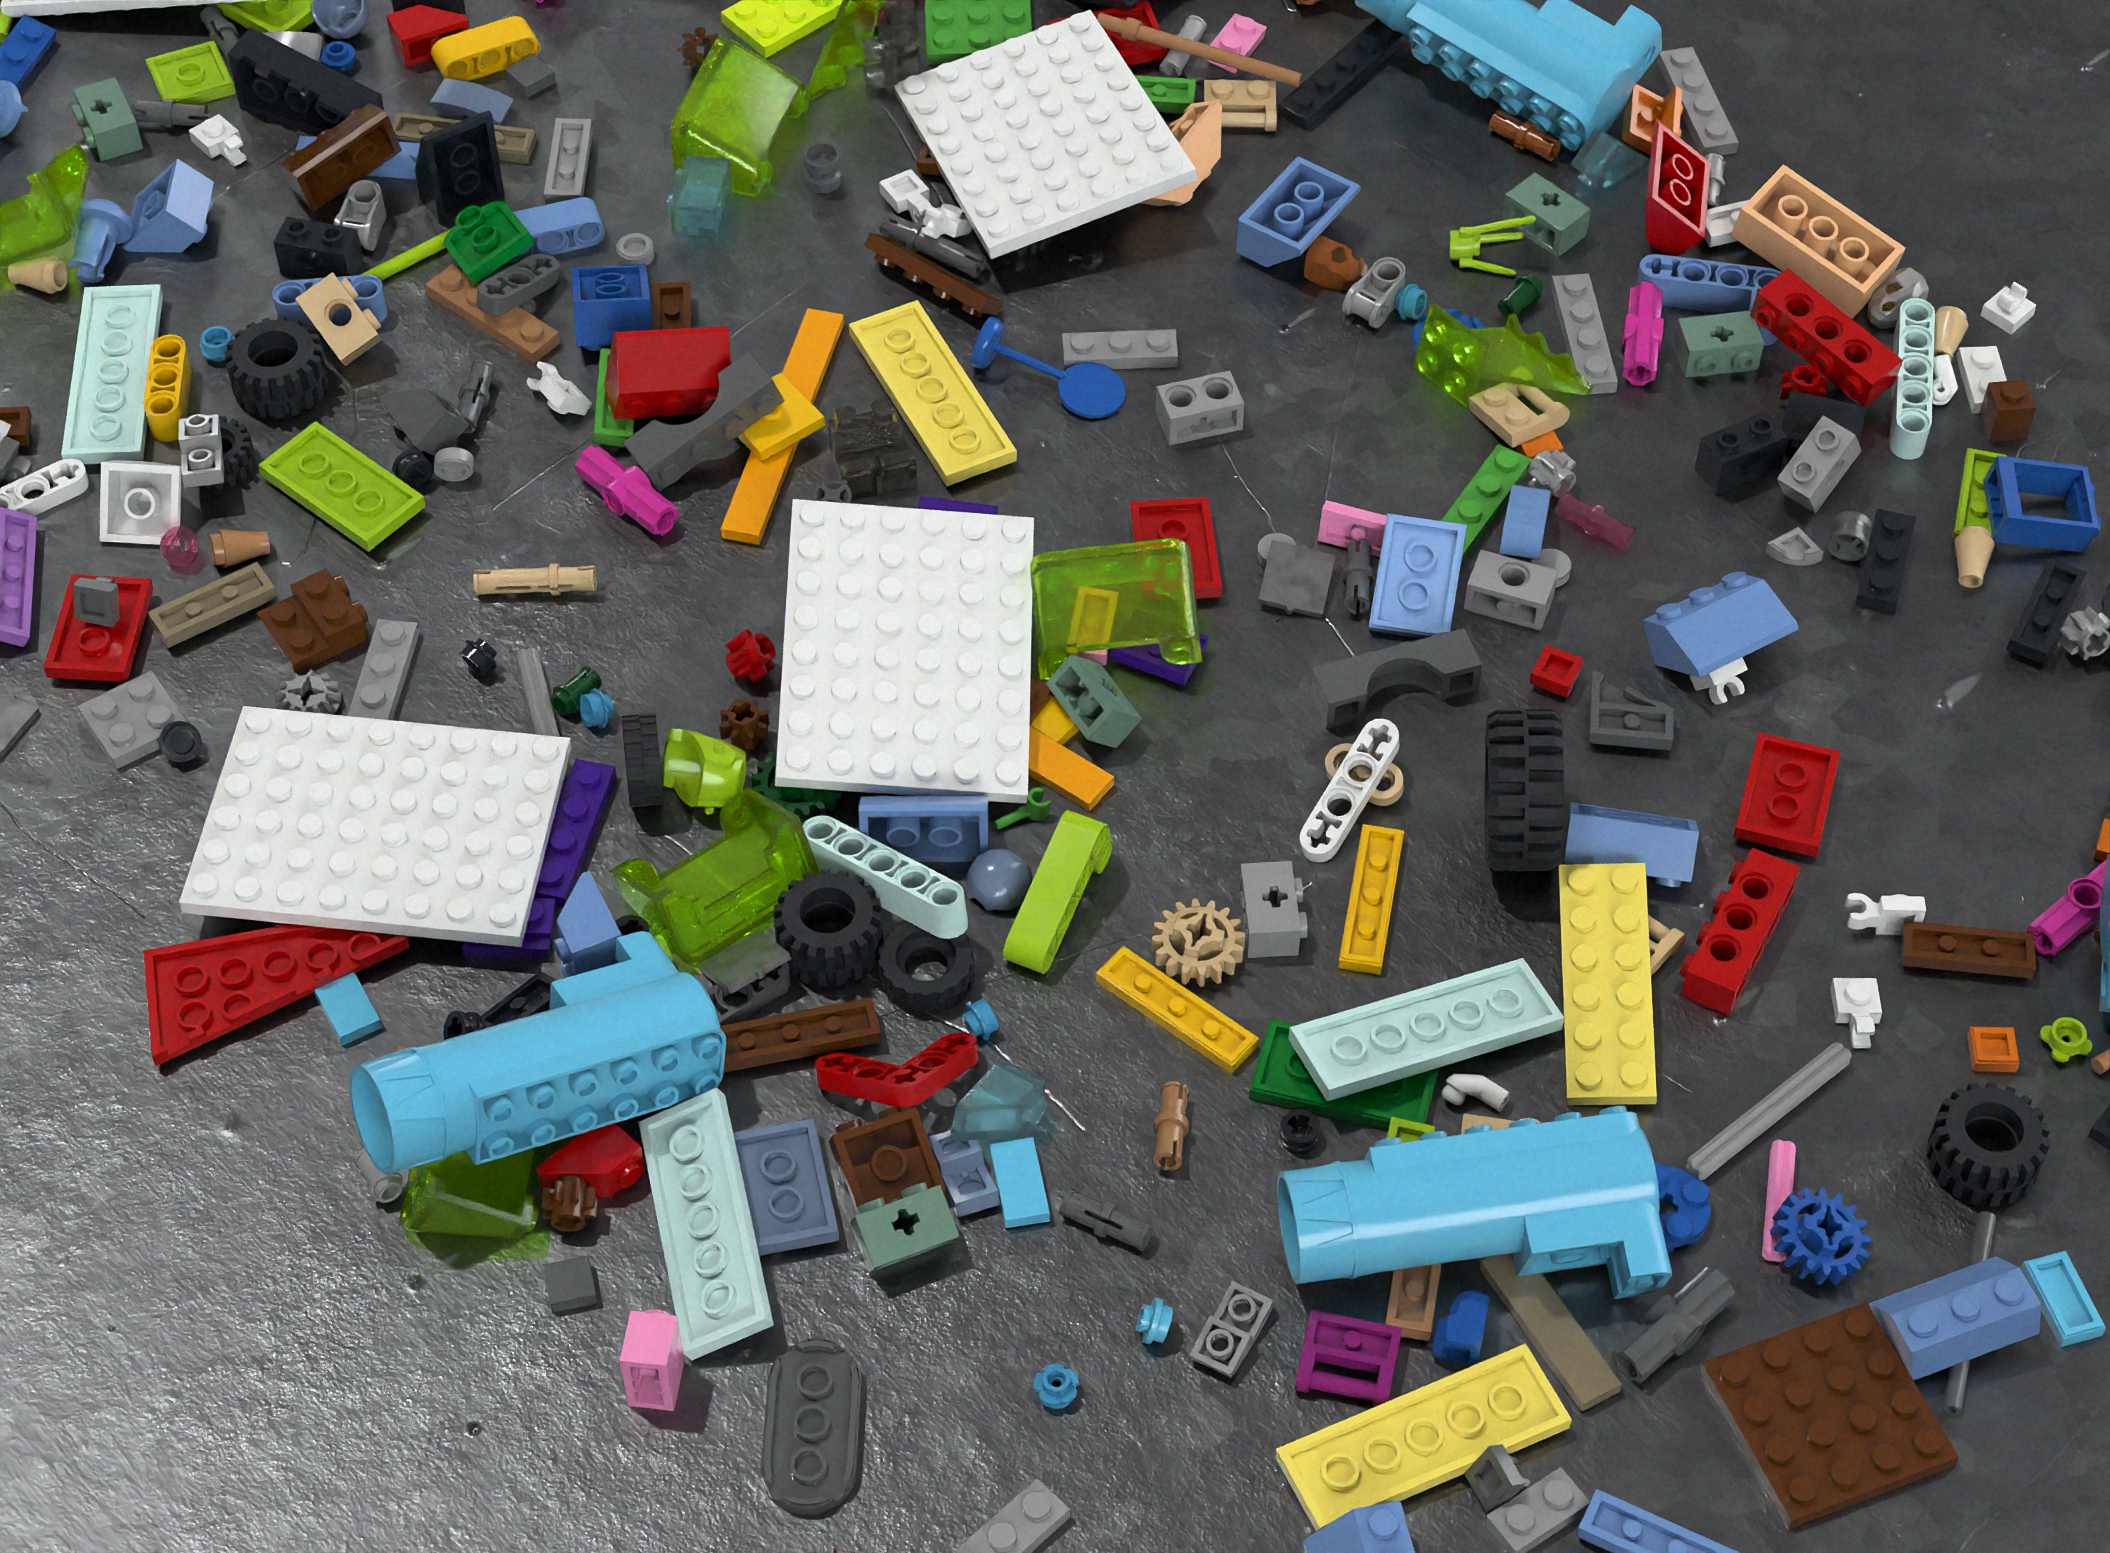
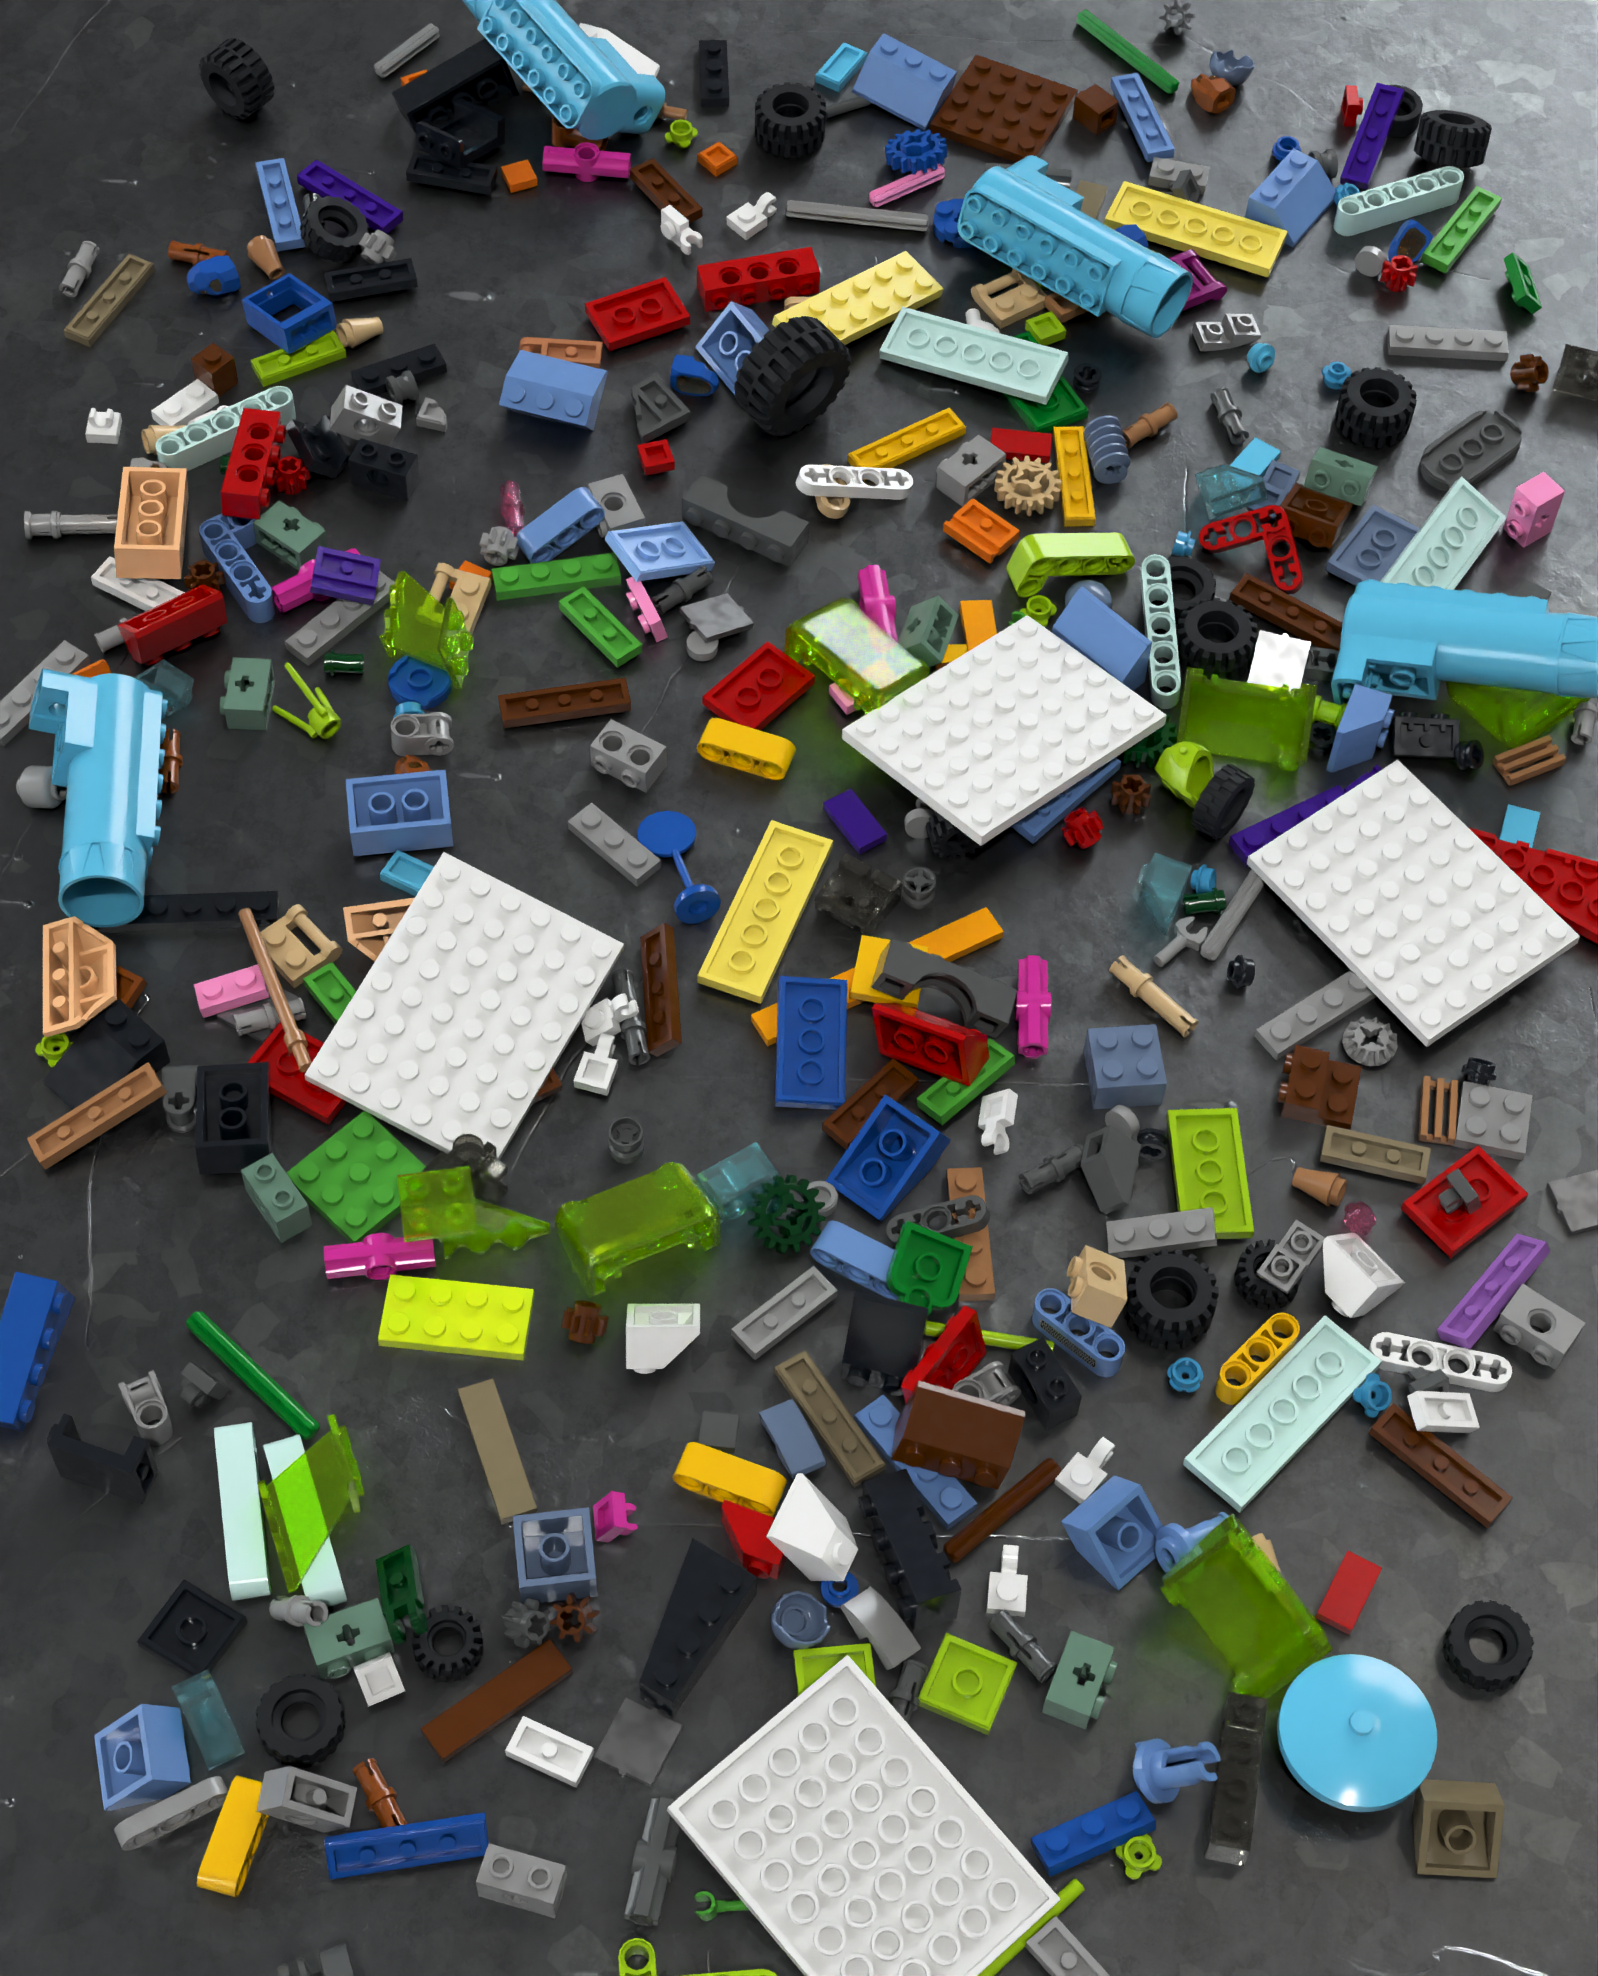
camera: 135 degrees left, 5 degrees up
none -> light grey pin [24,511,118,539]
none -> reddish brown gear [184,560,225,591]
none -> dark purple plate [310,546,381,606]
none -> medium azure tile [380,850,434,897]
none -> reddish brown plate [498,677,631,729]
none -> nougat plate [518,337,603,369]
none -> bright green plate [559,586,642,668]
none -> white slope [626,1303,700,1374]
none -> blue rock [670,355,719,397]
none -> yellow beam [696,718,796,781]
none -> dark green gear [747,1174,826,1253]
none -> white slope [766,1473,858,1581]
none -> blue tile [775,976,847,1110]
none -> dark pink piece [857,565,898,655]
none -> red plate [901,1305,987,1404]
none -> orange plate [943,498,1020,564]
none -> reddish brown axle [943,1458,1061,1563]
none -> red tile [990,428,1052,463]
none -> lime plate [1020,595,1057,627]
none -> white plate [1054,1437,1115,1504]
none -> reddish brown brick [1073,84,1119,136]
none -> sand blue brick [1083,1024,1167,1109]
none -> sand blue piece [1084,415,1131,484]
none -> light grey plate [1106,1207,1218,1259]
none -> clear light blue slope [1137,853,1192,935]
none -> light grey bar [1153,916,1208,967]
none -> black tyre [1335,367,1417,448]
none -> dark azure plate [1353,1373,1392,1417]
none -> medium nougat tile [1418,1076,1458,1146]

